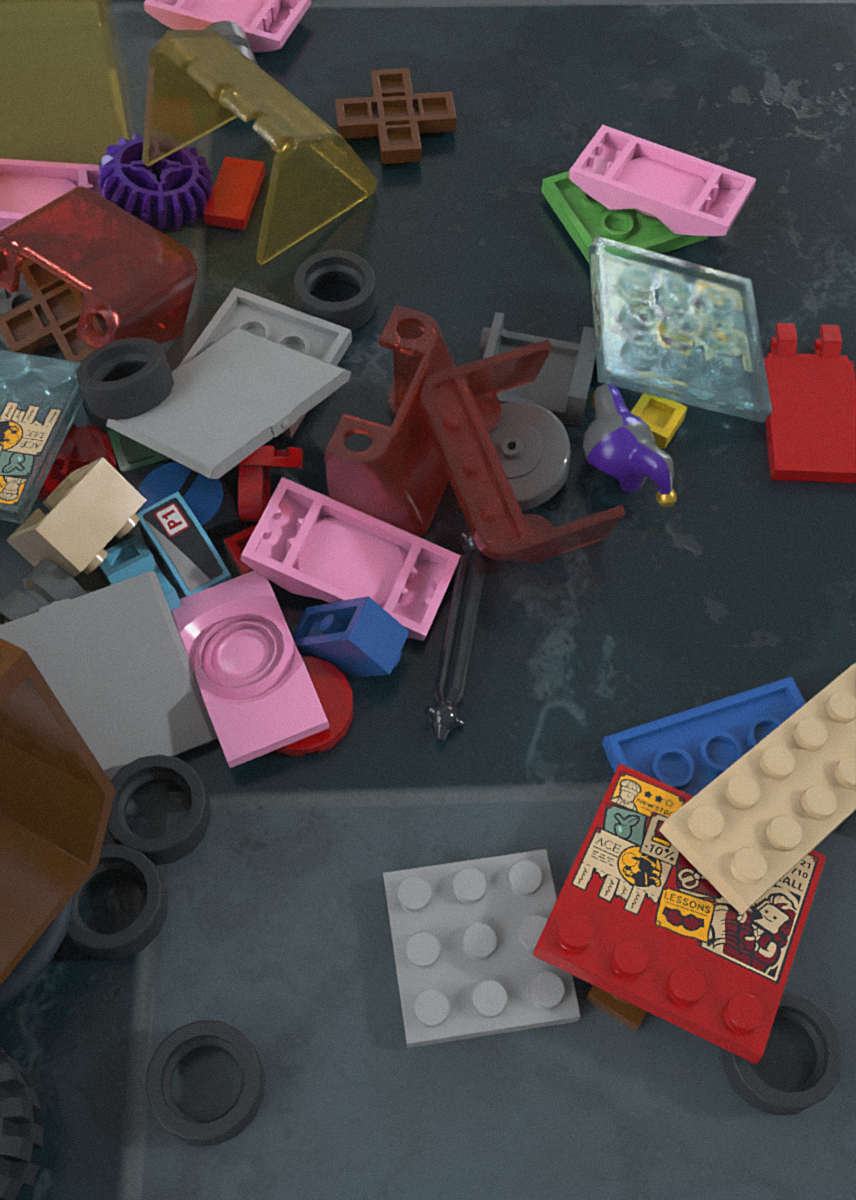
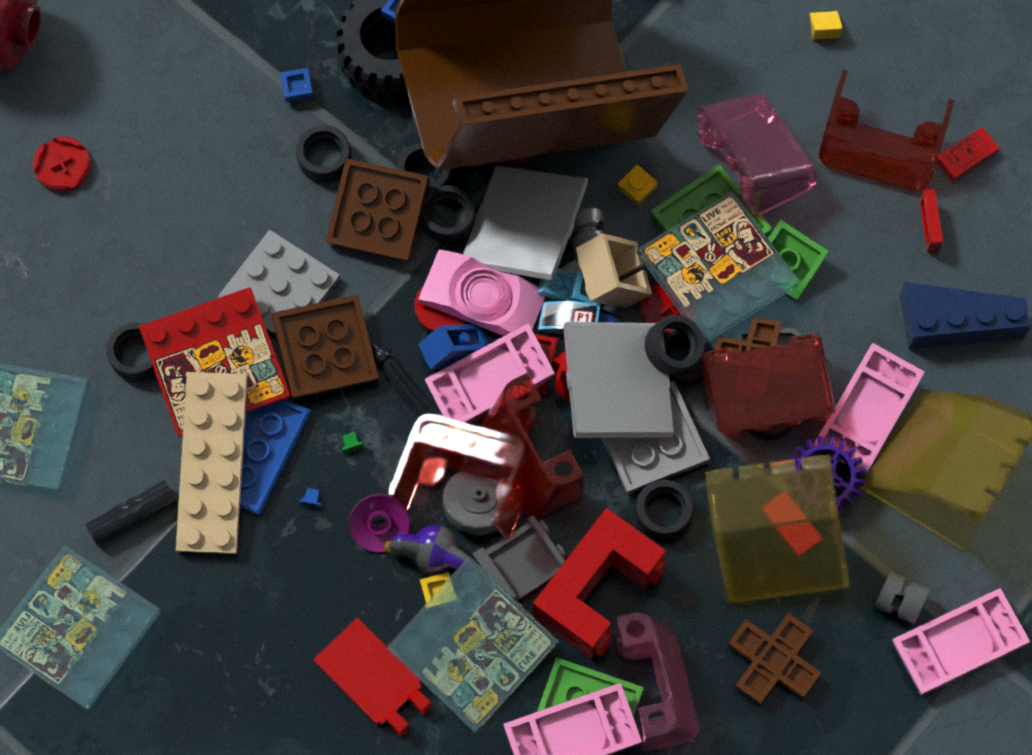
camera: 135 degrees right, 10 degrees up
none -> reddish brown plate [271,295,379,400]
none -> blue piece [299,488,321,509]
none -> reddish brown plate [325,158,431,262]
none -> green piece [342,432,364,454]
none -> magenta dish [349,494,410,552]
none -> red piece [533,508,667,661]
none -> clear pink windscreen [614,613,699,753]

